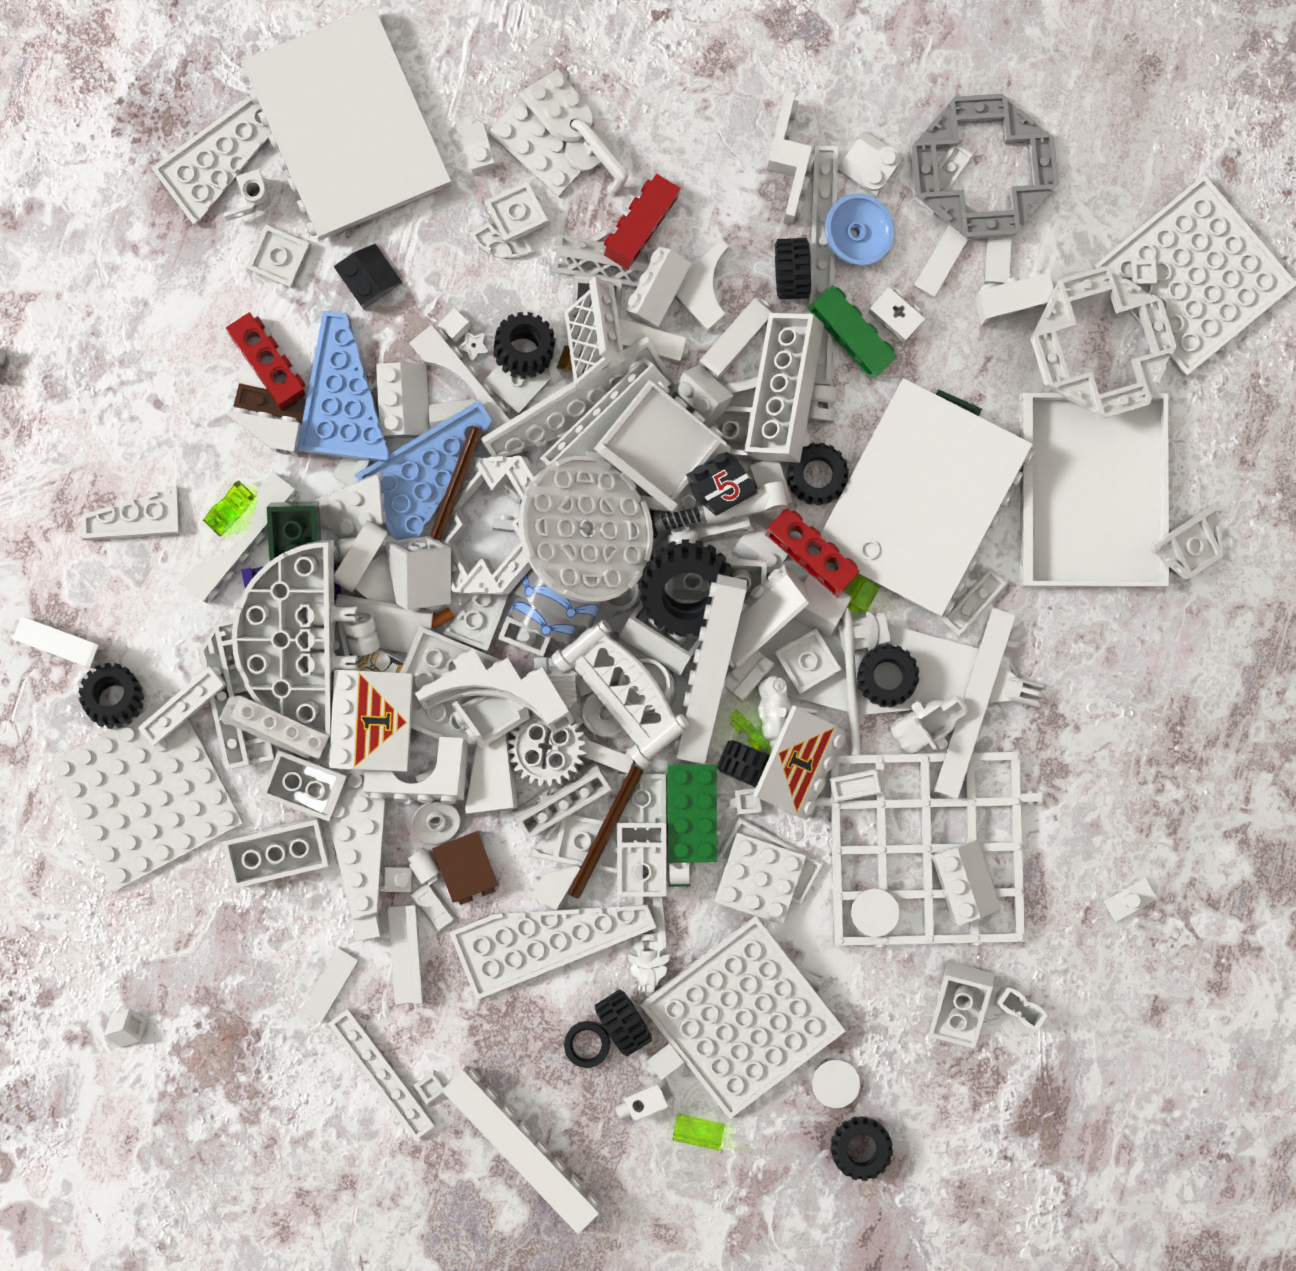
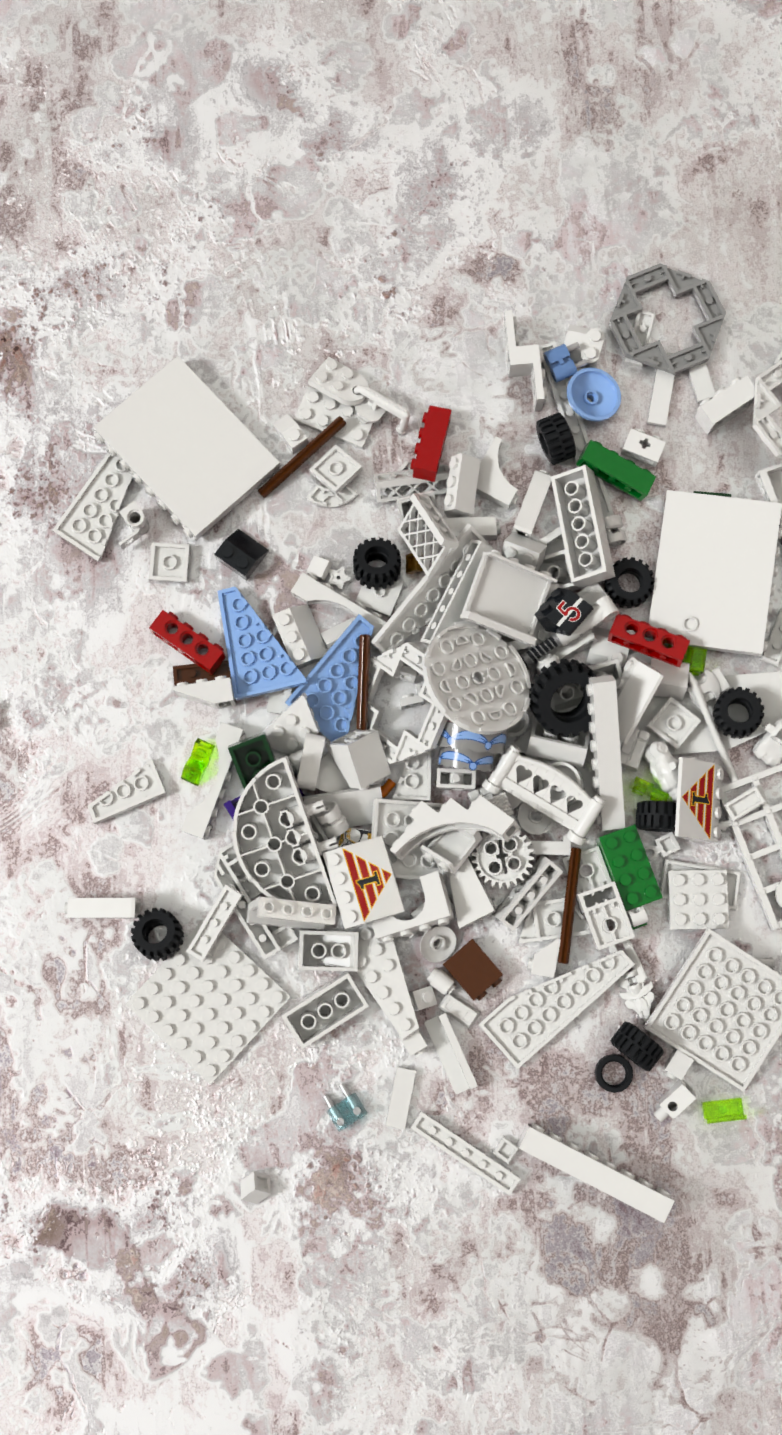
camera: 20 degrees left, 5 degrees down
none -> reddish brown axle [258,416,346,498]
none -> clear light blue piece [322,1083,368,1132]
none -> medium blue piece [543,342,588,383]

